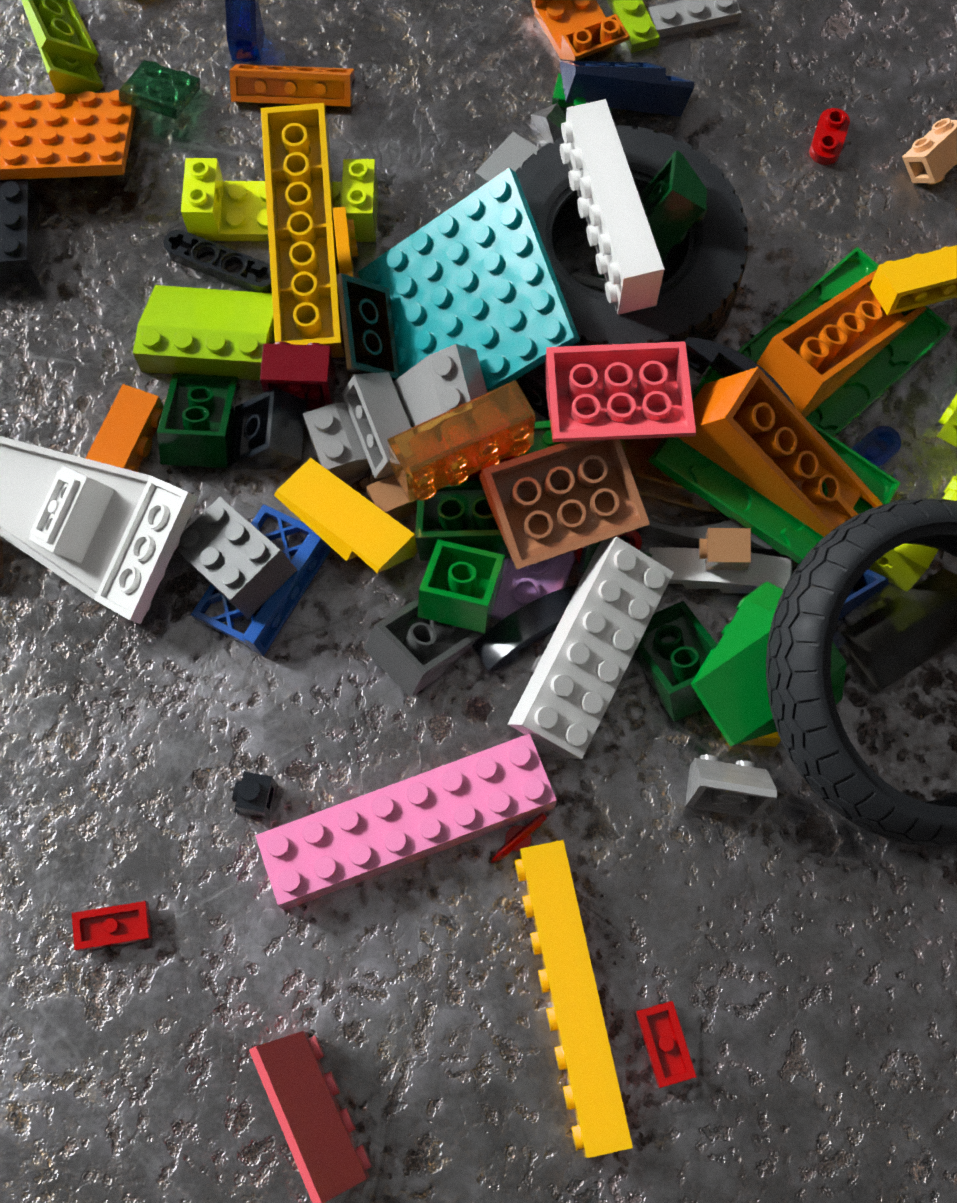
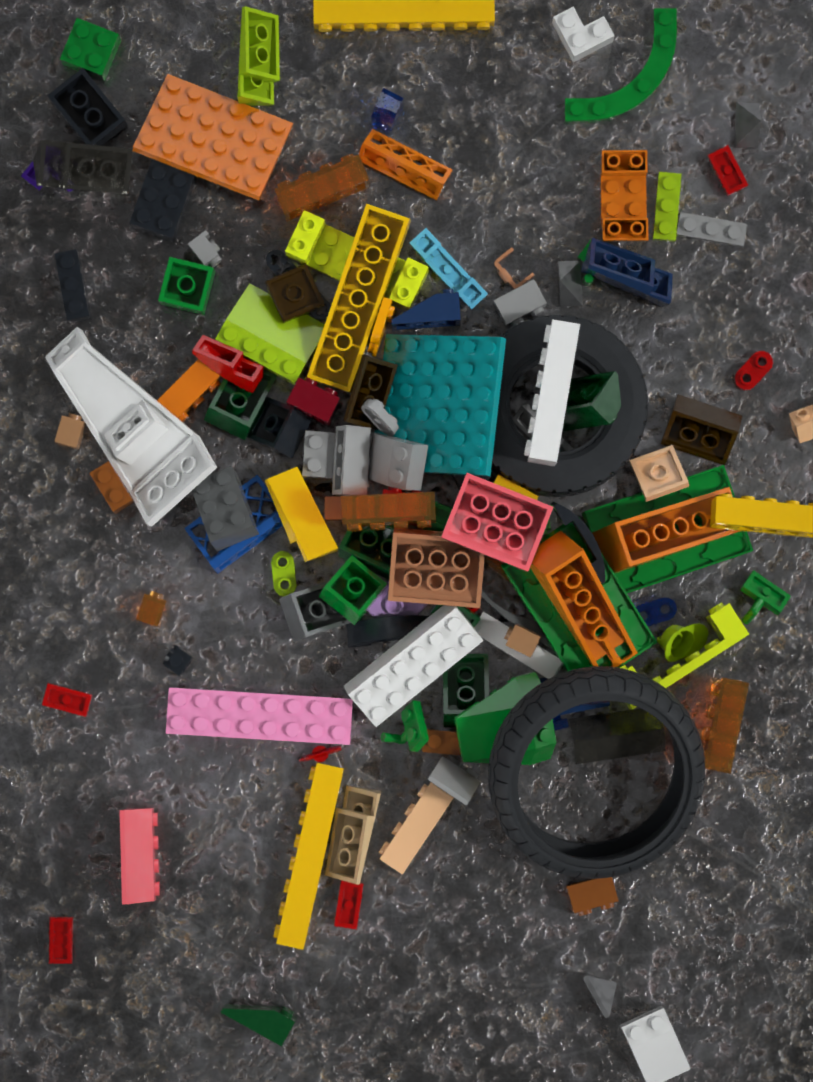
camera: 25 degrees right, 15 degrees up
clear green plate [119,60,200,119] -> none
none -> dark orange brick [89,461,134,514]
none -> clear orange brick [136,591,168,628]
none -> green brick [158,257,215,315]
none -> light grey brick [188,230,222,267]
none -> red slope [192,335,264,393]
none -> dark brown tile [265,264,325,324]
none -> lime plate [271,551,297,597]
none -> clear orange brick [274,154,370,222]
none -> tan slope [325,785,381,885]
none -> light grey plate [361,399,399,436]
none -> light nougat brick [379,782,454,875]
none -> green plate [381,700,429,752]
none -> dark blue slope [392,289,461,331]
none -> medium azure slope [409,228,488,310]
none -> dark orange brick [422,729,461,755]
none -> nougat piece [494,247,535,289]
none -> light nougat plate [630,445,689,502]
none -> lime piece [657,623,709,662]
none -> dark brown slope [660,394,742,465]

